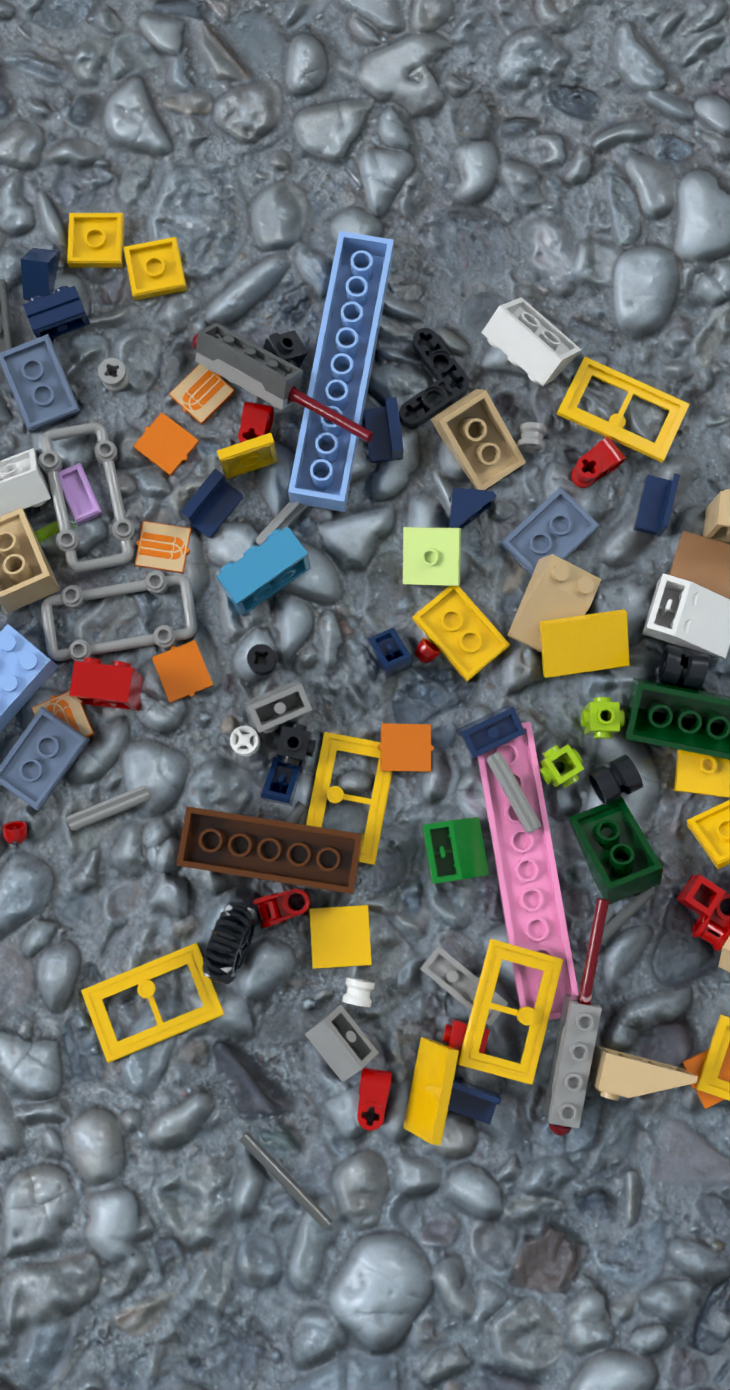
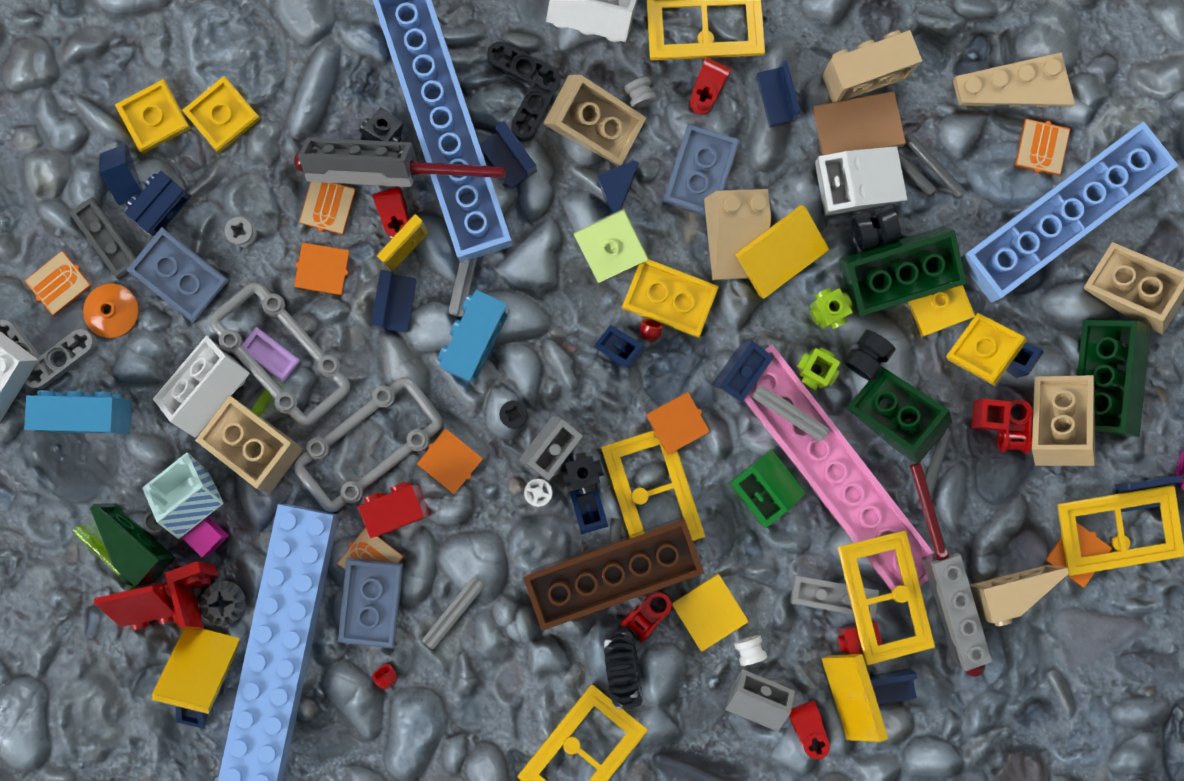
camera: 30 degrees left, 5 degrees up
piece [135,521,192,574] -> none

